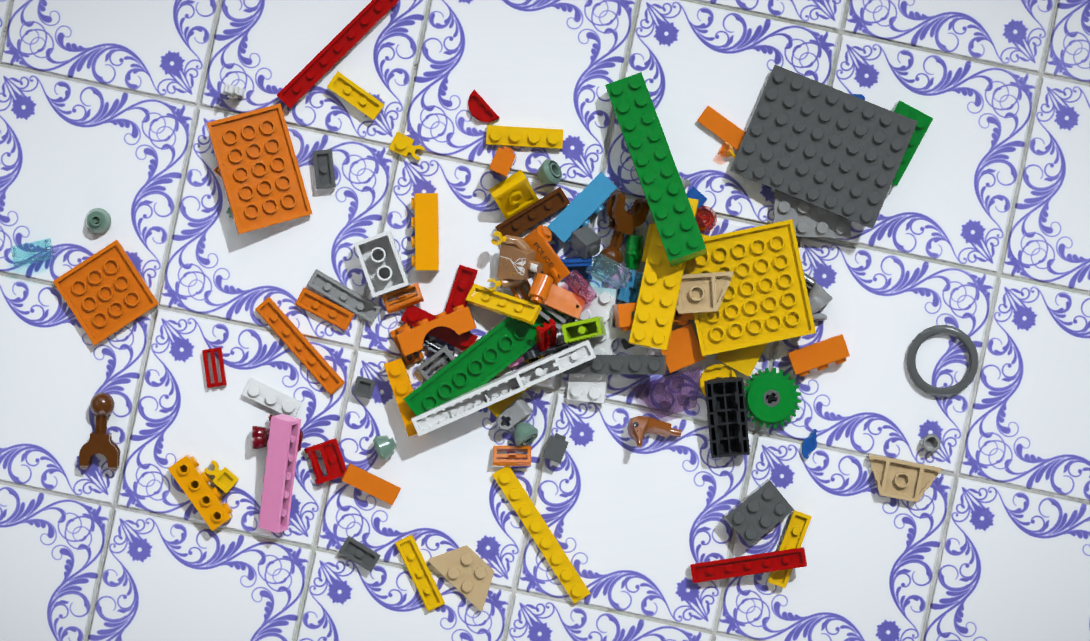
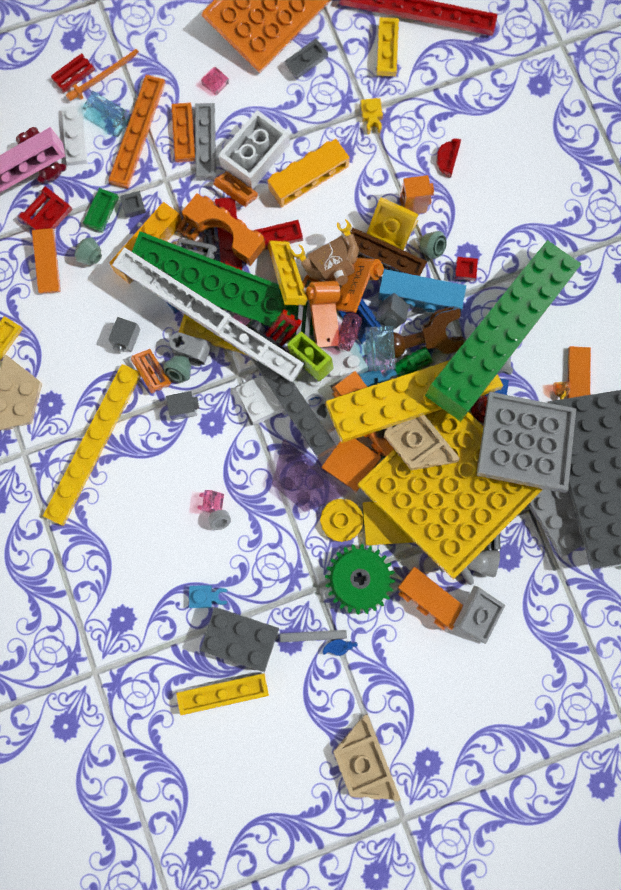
camera: 55 degrees right, 10 degrees down
yellow plate [486,125,564,149] -> none
dark orange animal [627,416,682,448] -> none
red plate [690,547,807,583] -> none
black piece [704,377,750,458] -> none
dark grey wedge [906,325,979,397] -> none
light grey tile [921,434,941,452] -> none
none -> orange sword [66,48,139,101]
none -> clear light blue hinge [83,91,130,138]
none -> green tile [83,188,119,233]
none -> dark grey brick [108,317,141,353]
none -> dark azure plate [189,585,228,608]
none -> clear pink tile [197,490,224,514]
none -> clear pink tile [201,66,230,96]
none -> light grey tile [208,510,231,530]
none -> light grey bar [280,630,347,642]
none -> light grey tile [454,585,506,644]
none -> red plate [455,257,478,281]
none -> light grey plate [477,392,576,493]

